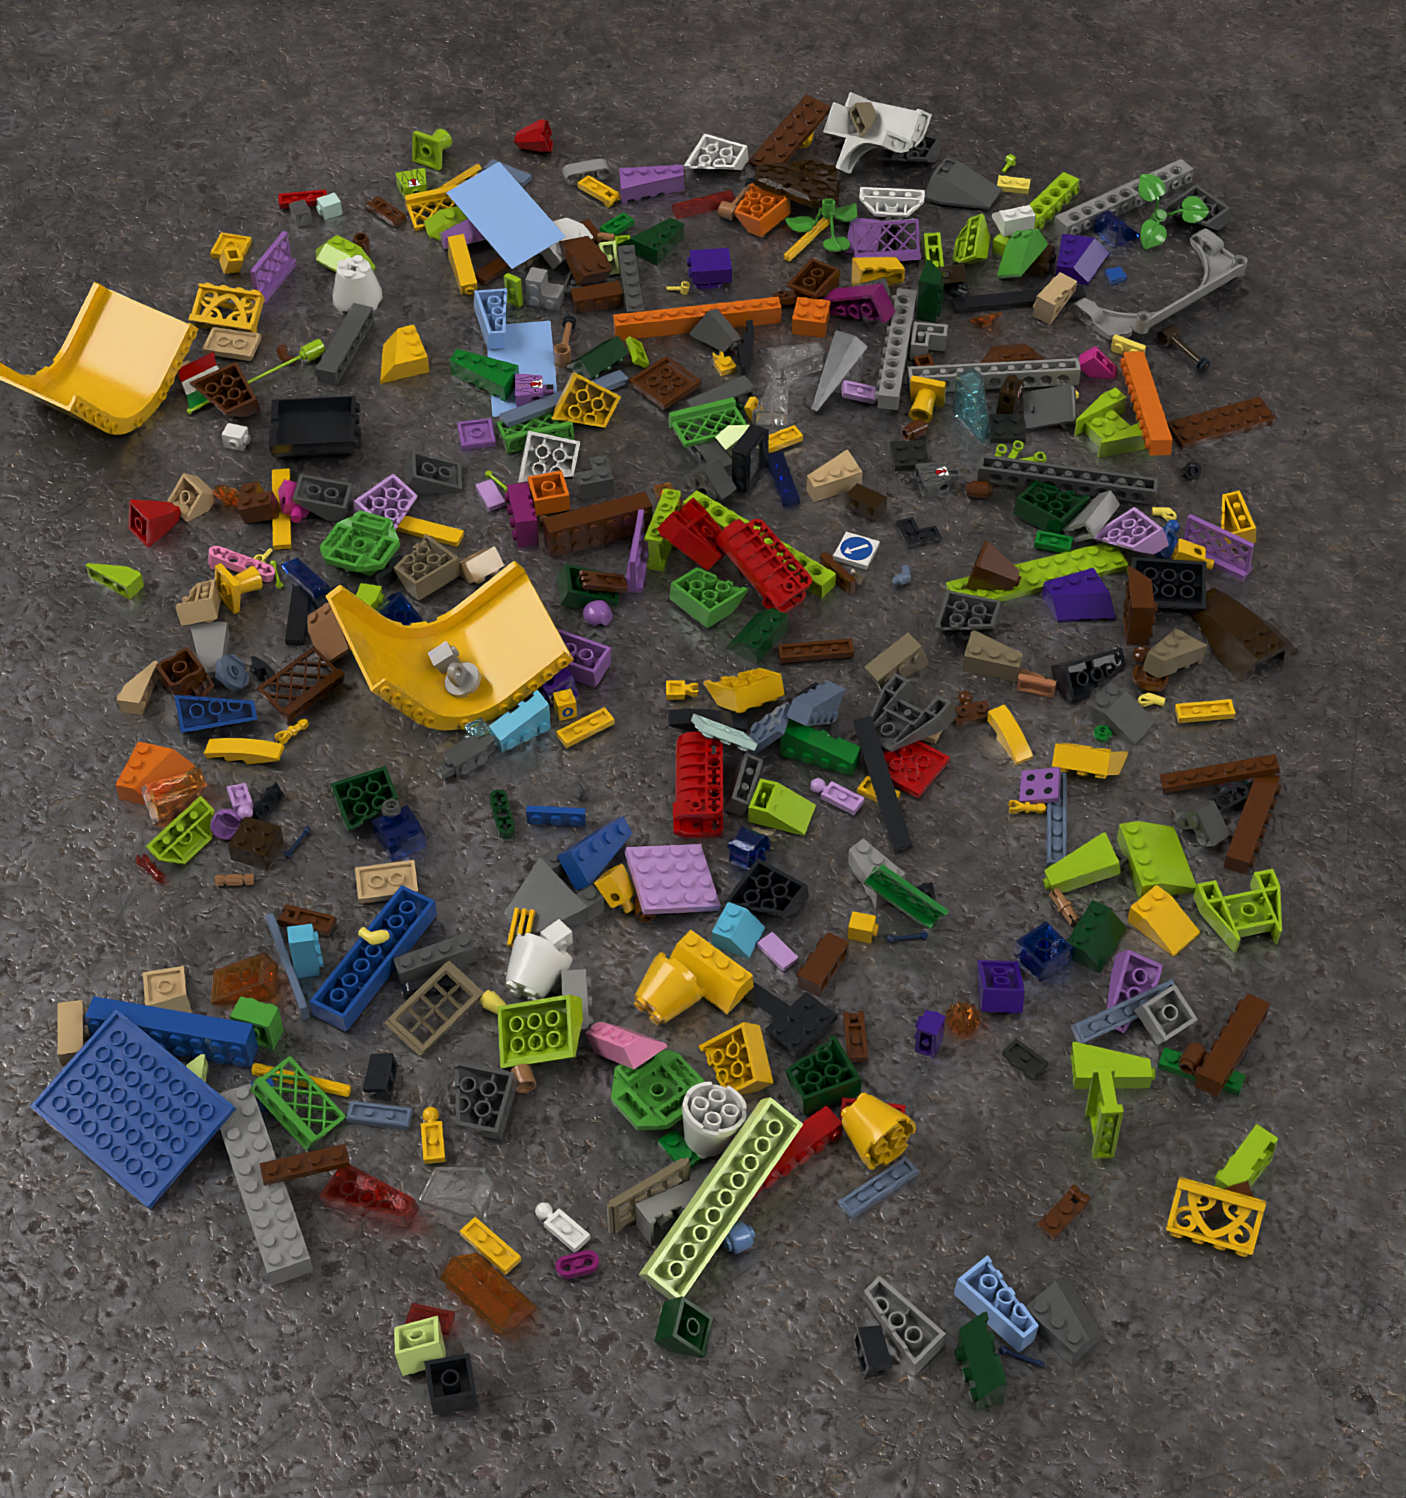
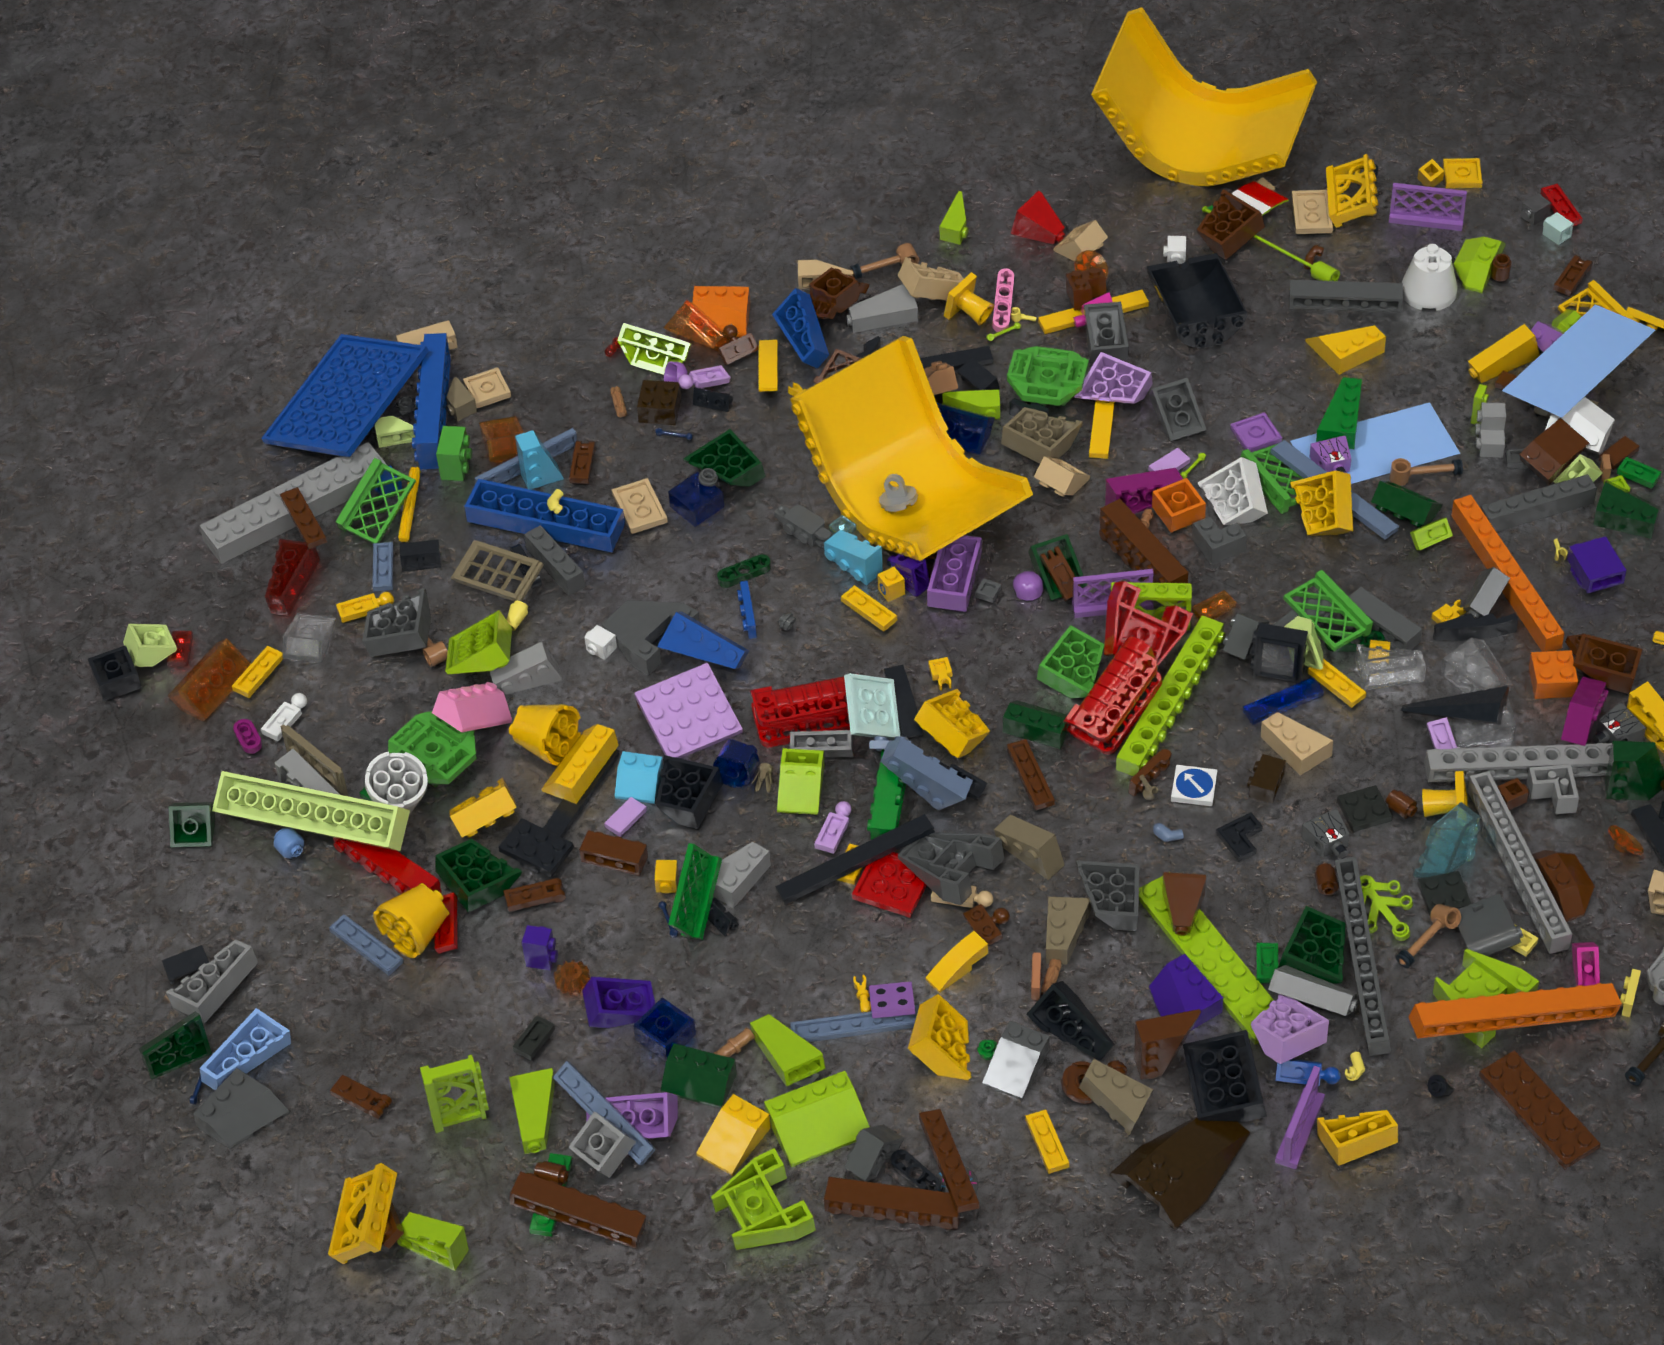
camera: 80 degrees right, 0 degrees up
sand blue plate [215,654,250,692] -> none
clear blue tile [282,557,330,598] -> none
lime torso [395,168,427,199] -> none
light grey brick [428,641,461,674] -> none
light blue wedge [473,288,507,349] -> none
white cone [505,933,573,1001] -> none
yellow tile [507,907,535,948] -> none
reddish brown brick [570,281,624,314] -> none
yellow torso [594,863,636,914] -> none
reddish brown plate [629,355,702,410] -> none
dark brown torso [996,375,1024,414] -> none
light yellow arm [1137,693,1166,707] -> none
yellow torso [1170,538,1214,570] -> none
none -> reddish brown plate [717,324,759,365]
none -> medium nougat piece [850,243,919,279]
none -> medium nougat piece [1396,904,1461,968]

